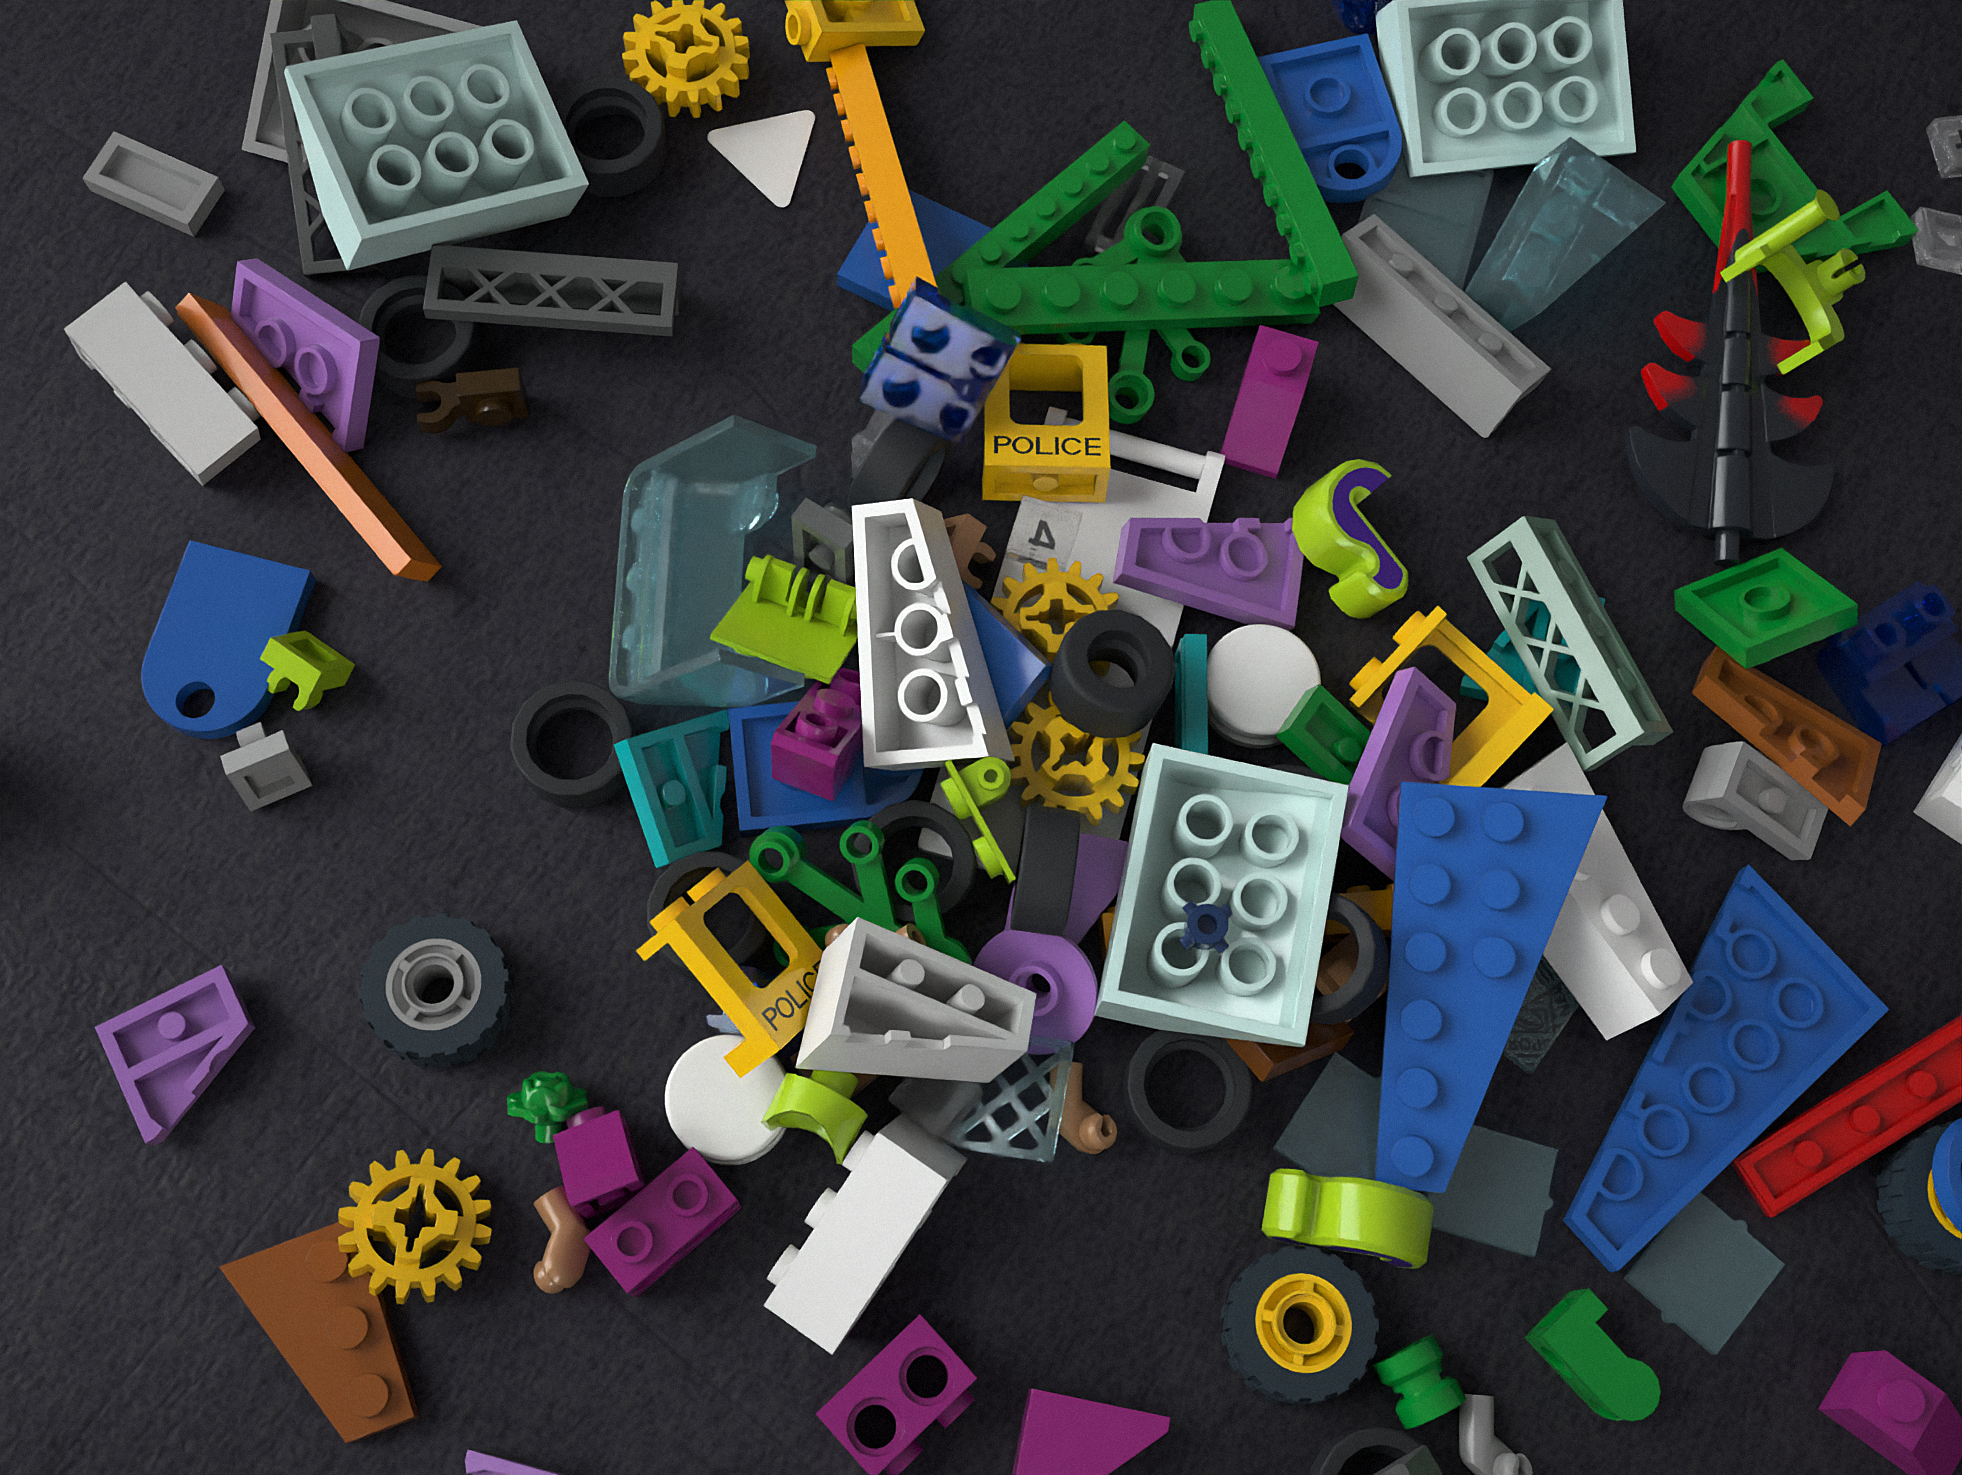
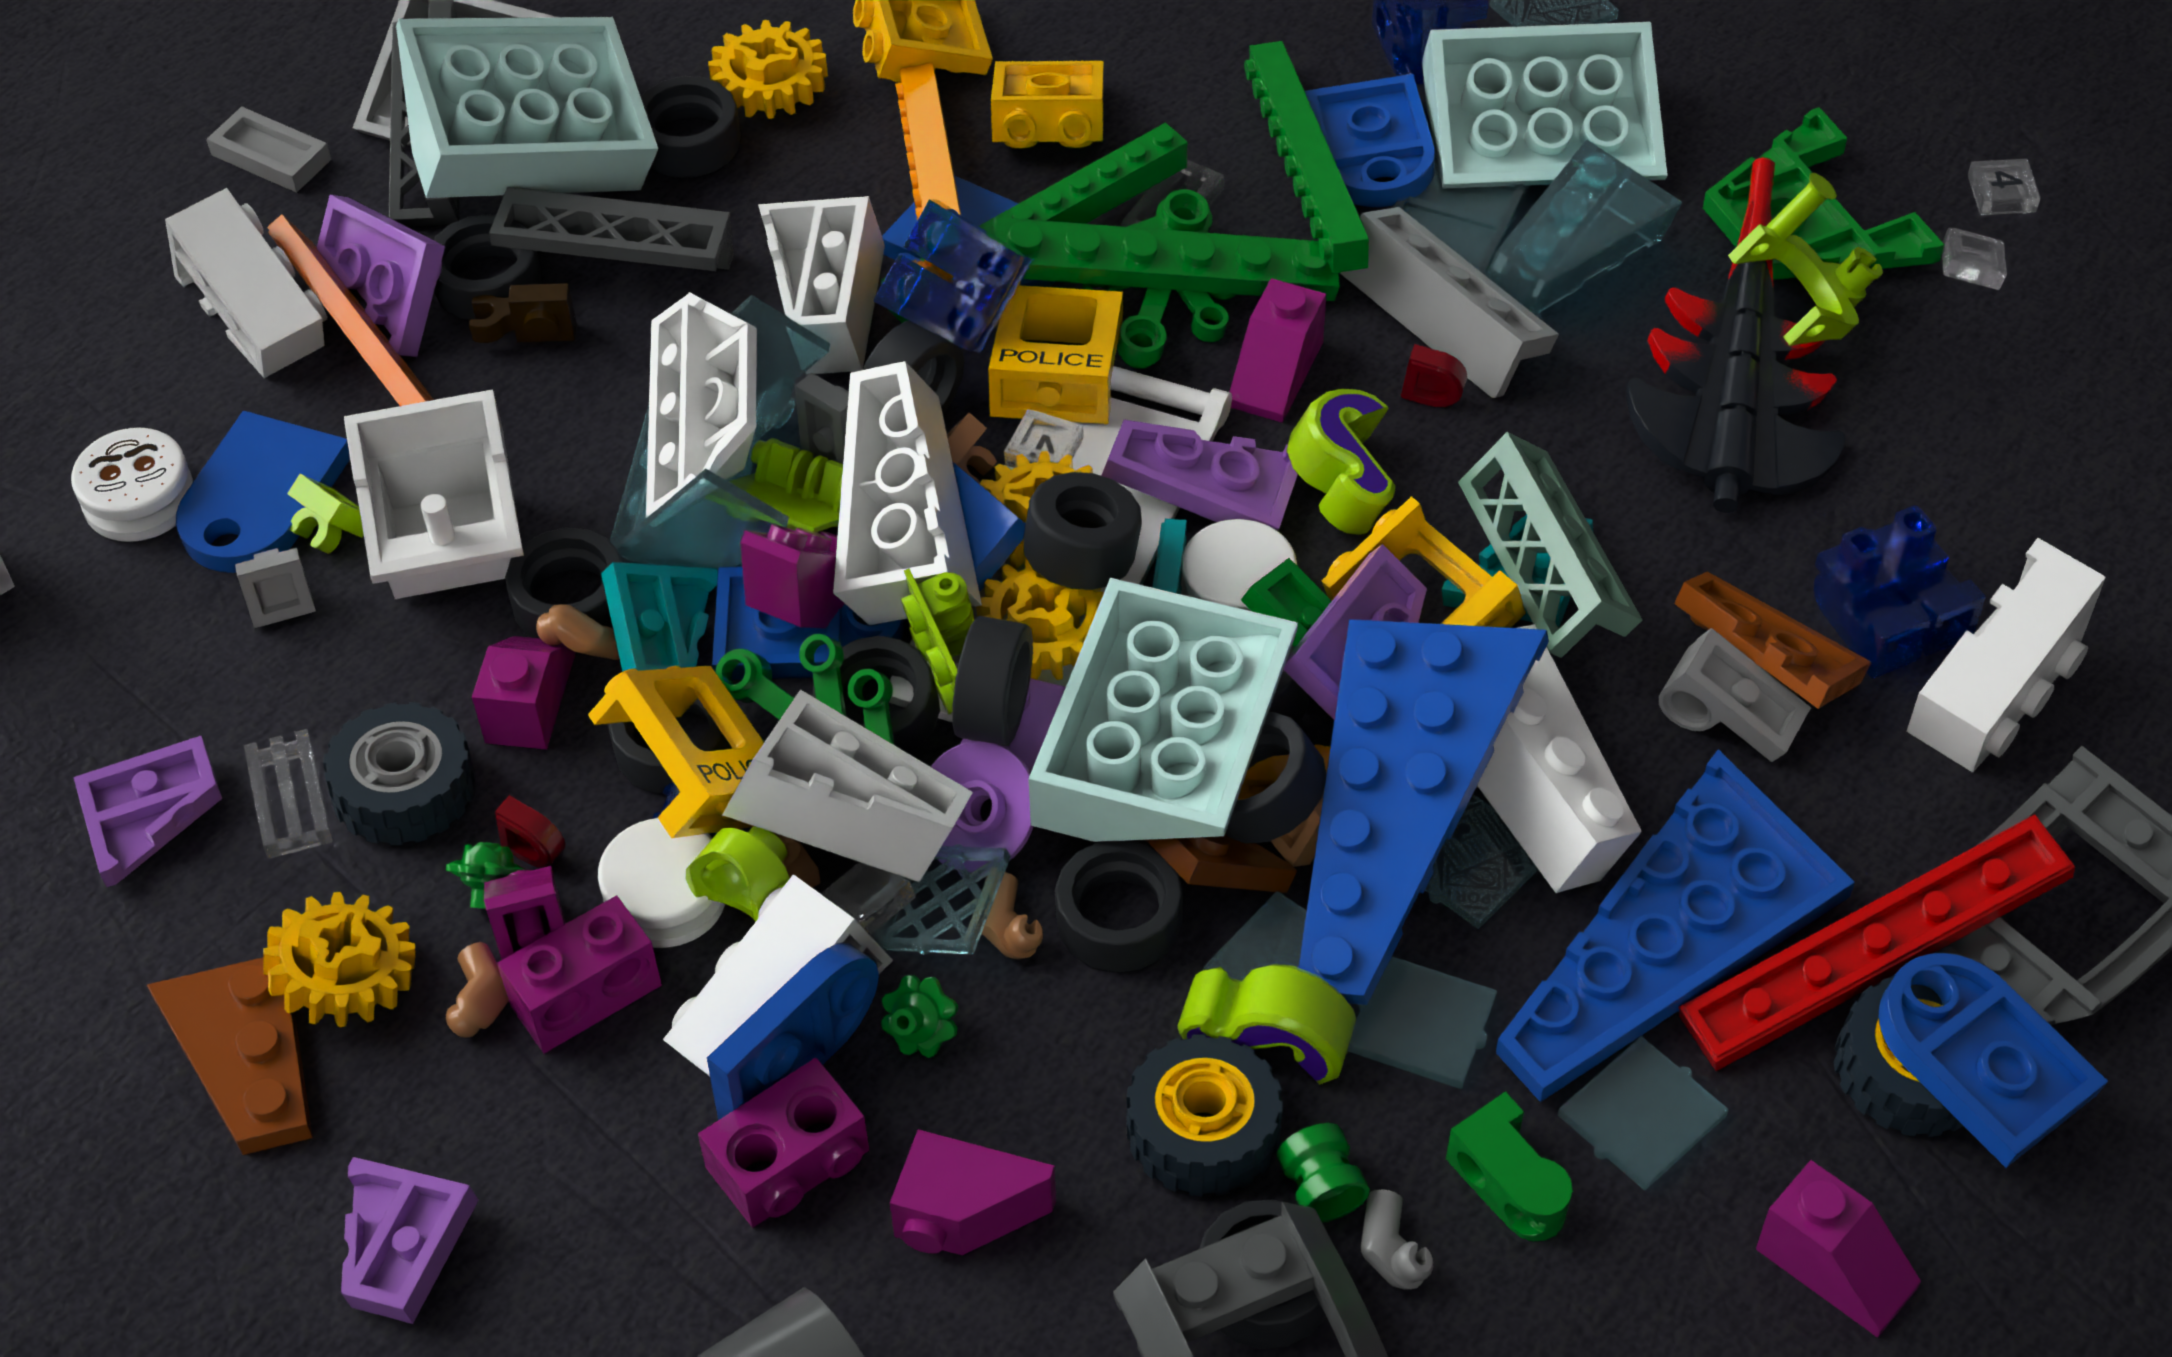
camera: 15 degrees right, 20 degrees down
white sticker [708,110,815,207] -> none
dark blue piece [1179,900,1233,954] -> none
green plate [1674,548,1858,669] -> none
none -> white head [71,428,193,542]
none -> clear tile [243,729,333,859]
none -> white piece [344,389,524,599]
none -> magenta slope [472,636,576,750]
none -> dark red tile [495,795,566,868]
none -> medium nougat arm [536,604,620,660]
none -> white wedge [646,293,757,522]
none -> blue tile [707,943,879,1120]
none -> white wedge [758,196,885,374]
none -> green plant [881,975,958,1058]
none -> yellow plate [991,61,1104,148]
none -> dark red tile [1401,344,1467,407]

